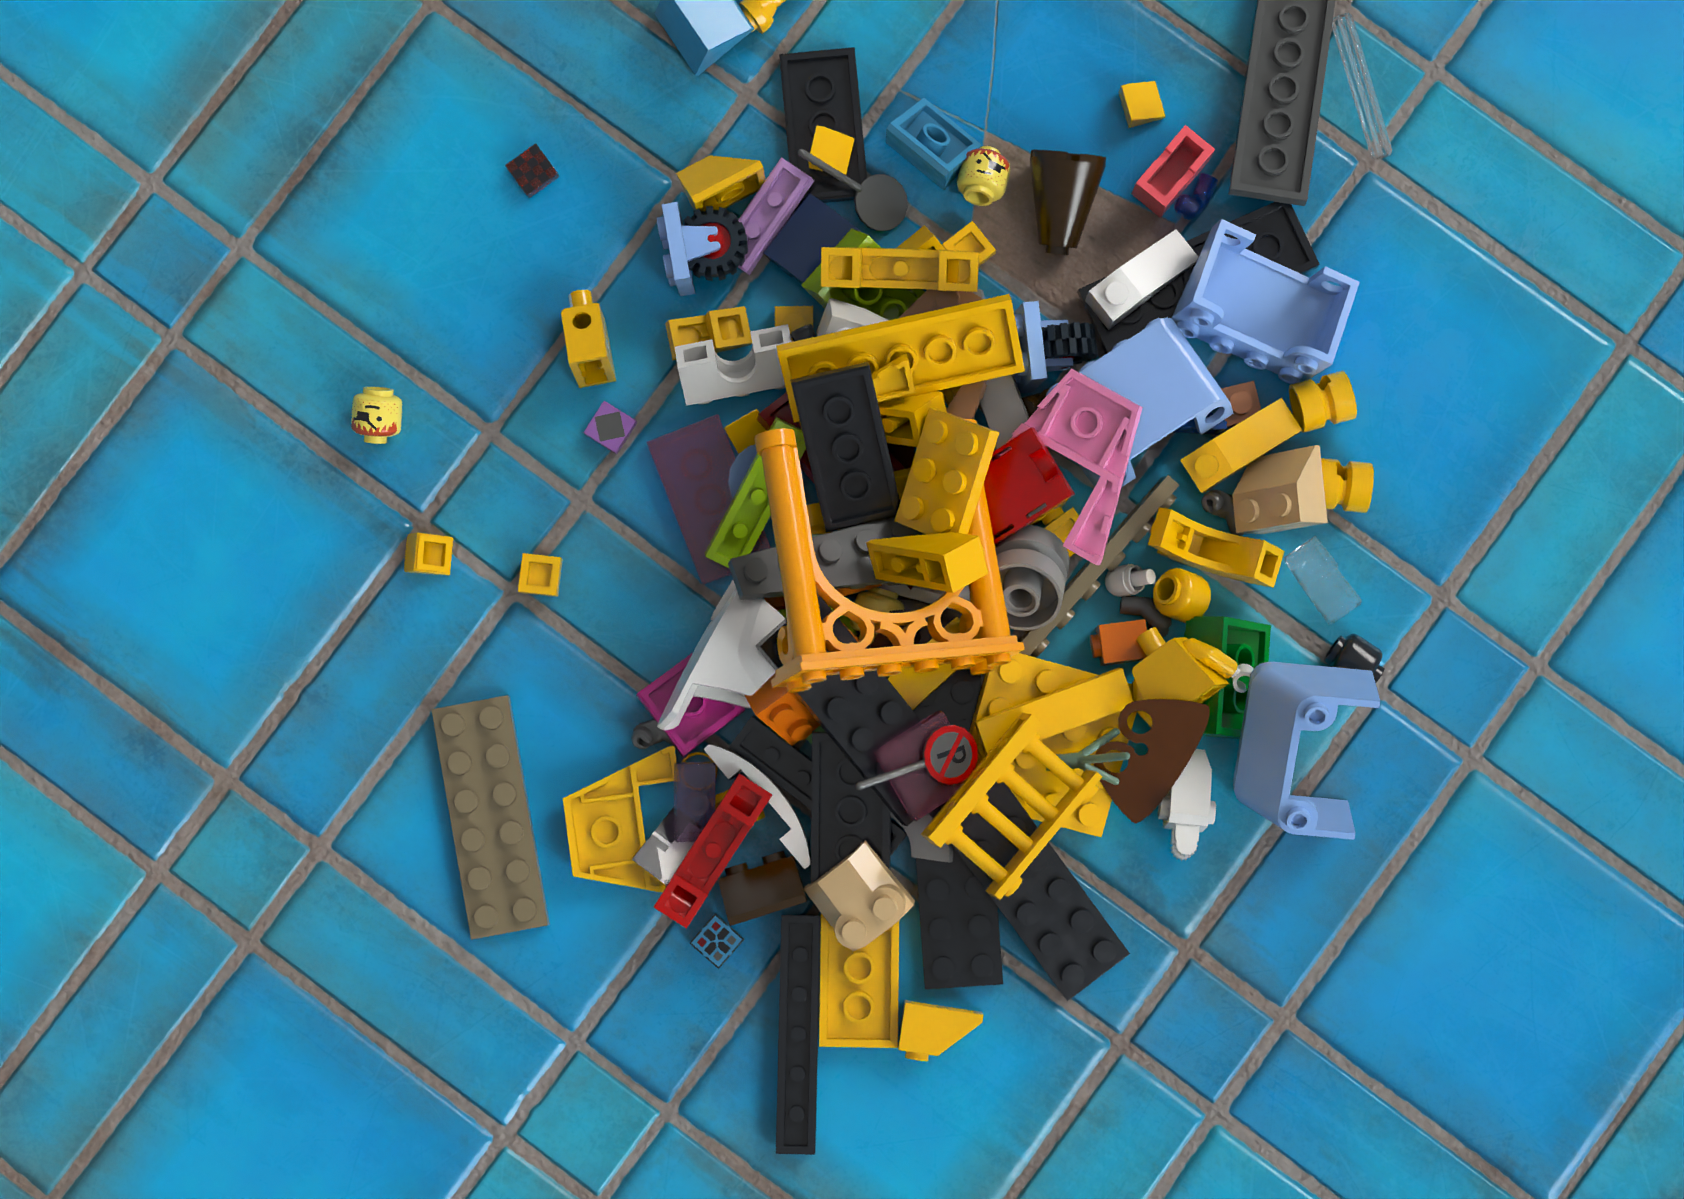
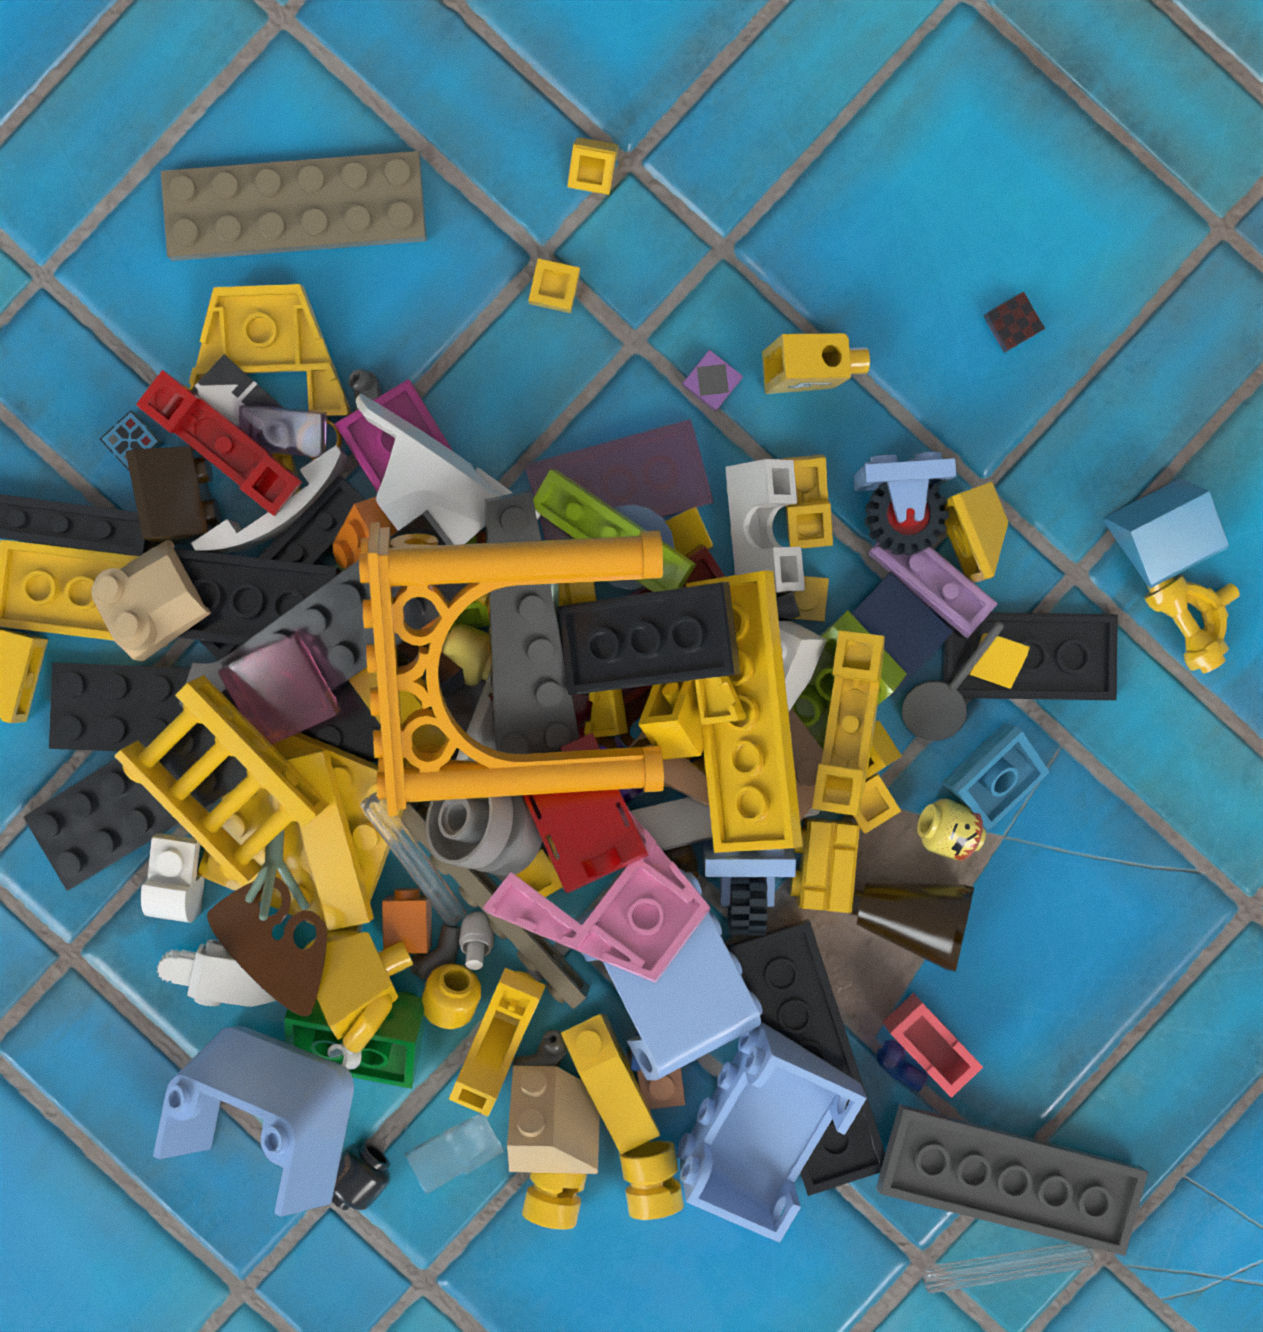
camera: 90 degrees right, 5 degrees up
light yellow head [351,387,402,444] -> none
piece [855,725,978,790] -> none
yellow slope [866,532,988,593] -> none
yellow plate [895,408,999,534] -> none
white slope [1085,229,1199,330] -> none
yellow slope [1118,81,1166,128] -> none
none -> white brick [141,833,205,923]
none -> clear axle [361,792,466,926]
none -> yellow brick [789,817,860,913]

